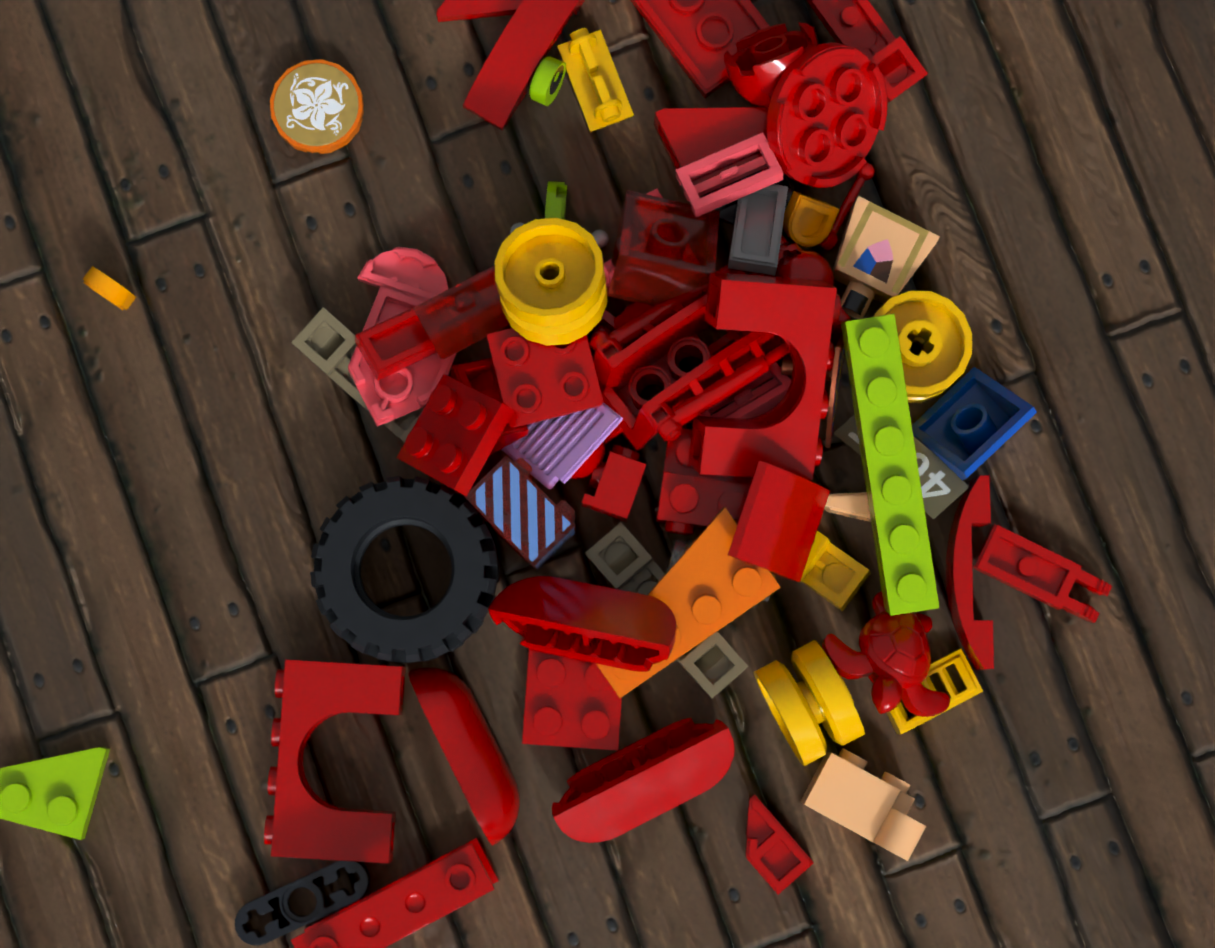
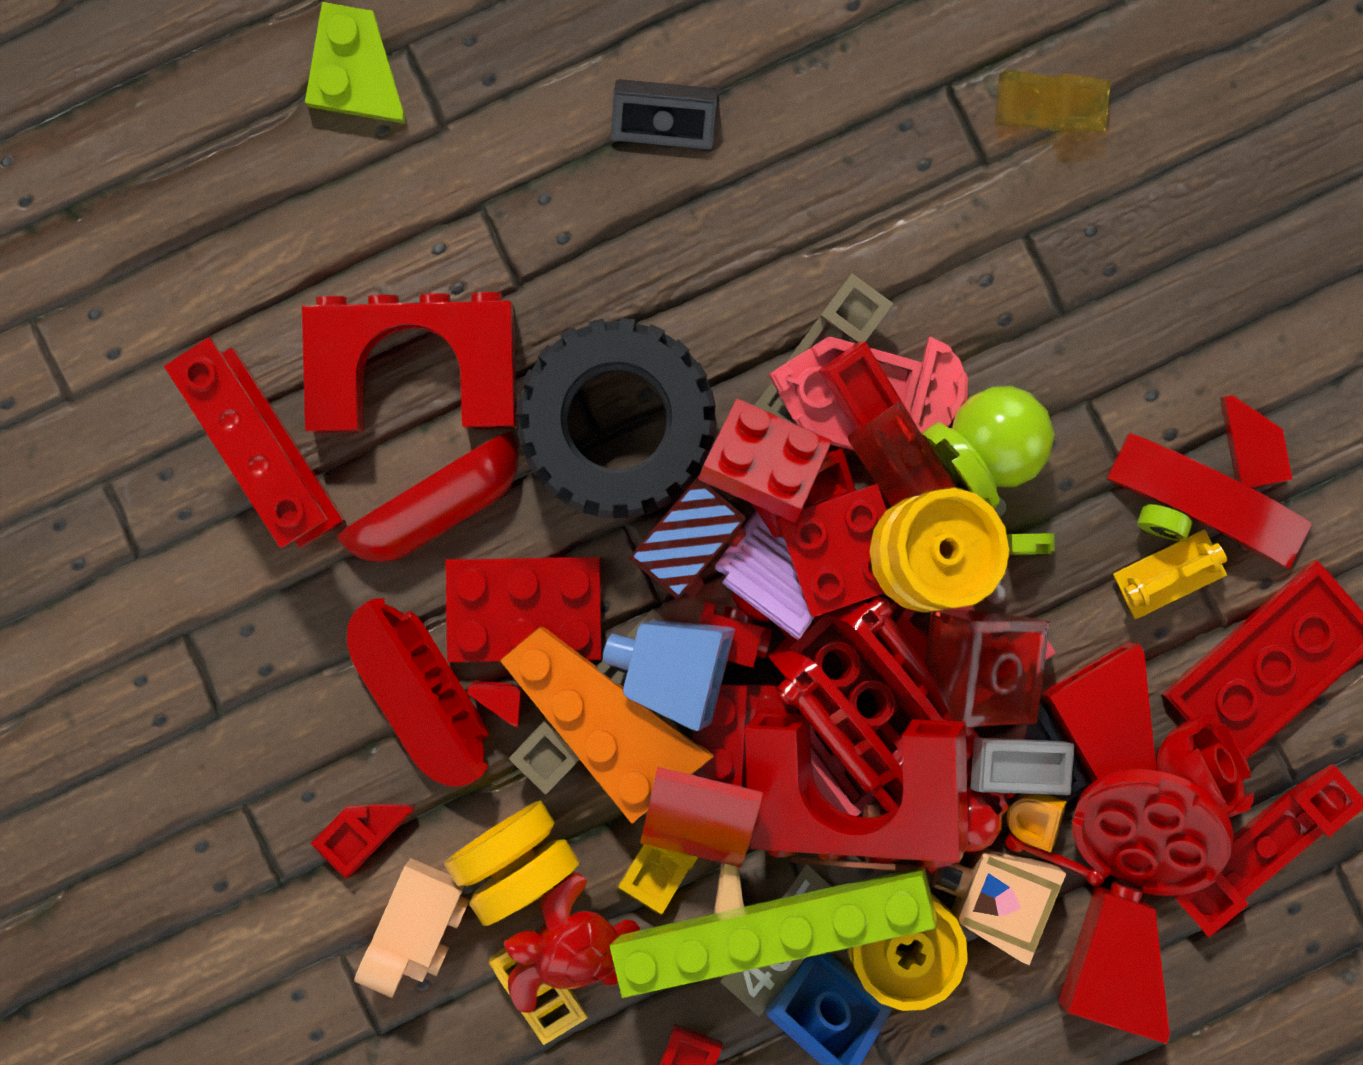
camera: 90 degrees right, 5 degrees up
light orange tile [82,266,136,311] -> none
black beam [235,861,370,946] -> none
tile [270,59,364,154] -> none
red brick [488,576,677,672] -> none
coral tile [675,132,783,217] -> none
red slope [946,475,994,670] -> none
none -> red slope [468,681,523,728]
none -> medium blue torso [603,620,735,731]
none -> black slope [611,79,717,150]
none -> lime tile [919,386,1055,508]
none -> clear yellow slope [995,69,1111,133]
none -> red slope [1058,882,1170,1044]

